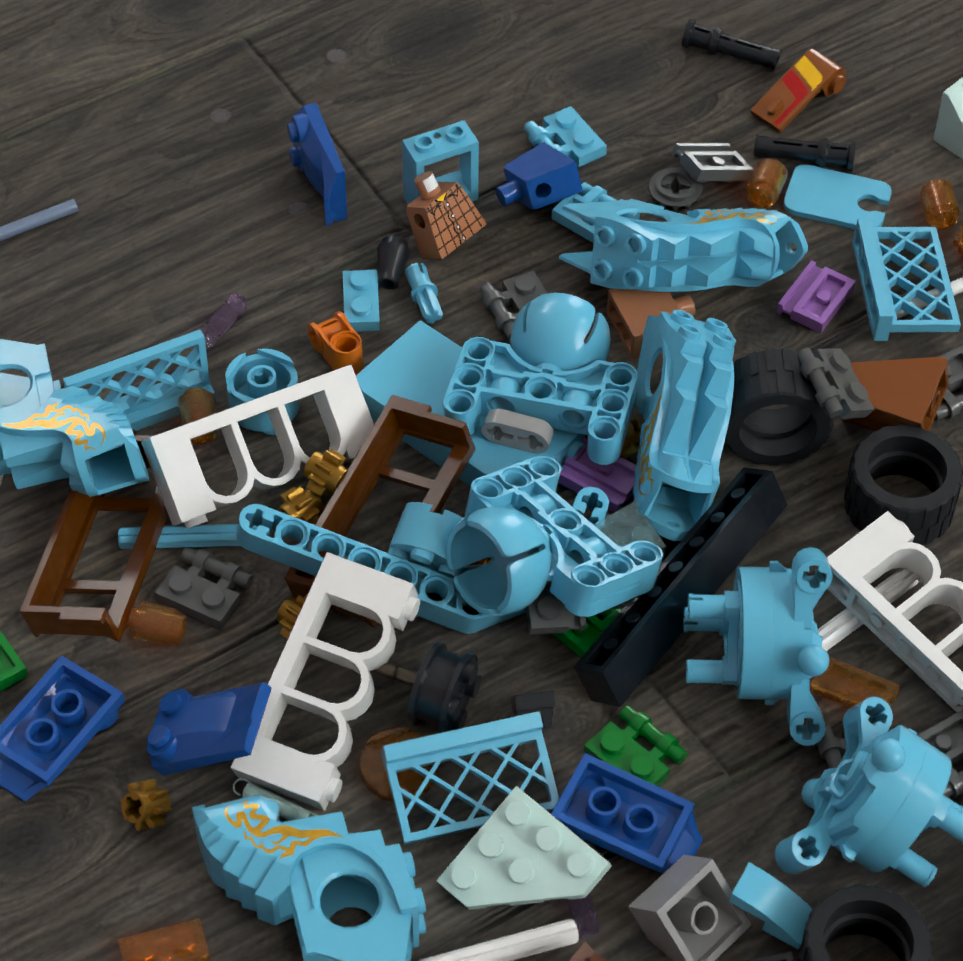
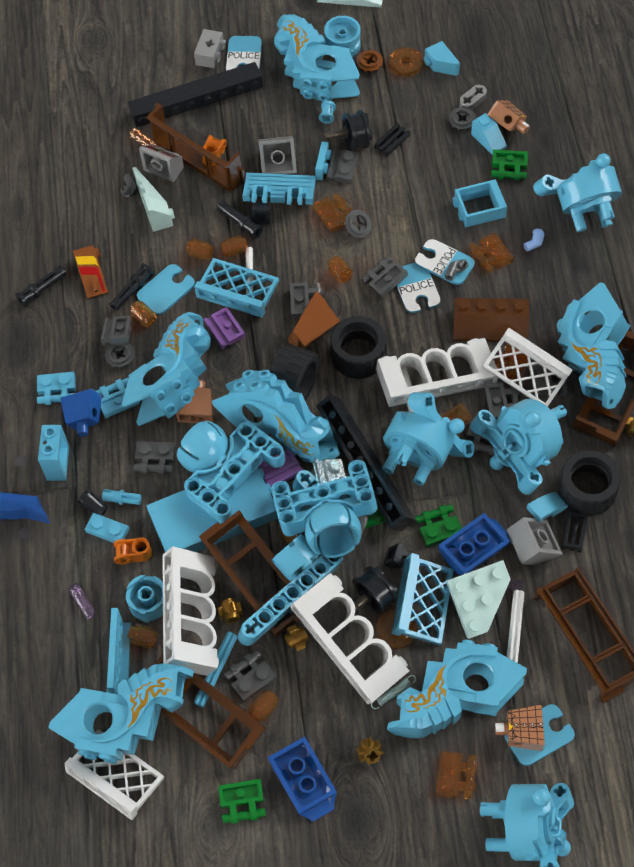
camera: 60 degrees left, 10 degrees up
blue slope [147,682,272,776] -> none
pearl gold gear [303,449,348,496] -> none
nougat torso [406,171,487,259] -> none
light grey beam [481,409,554,454] -> none
dark grey plate [797,347,875,419] -> none

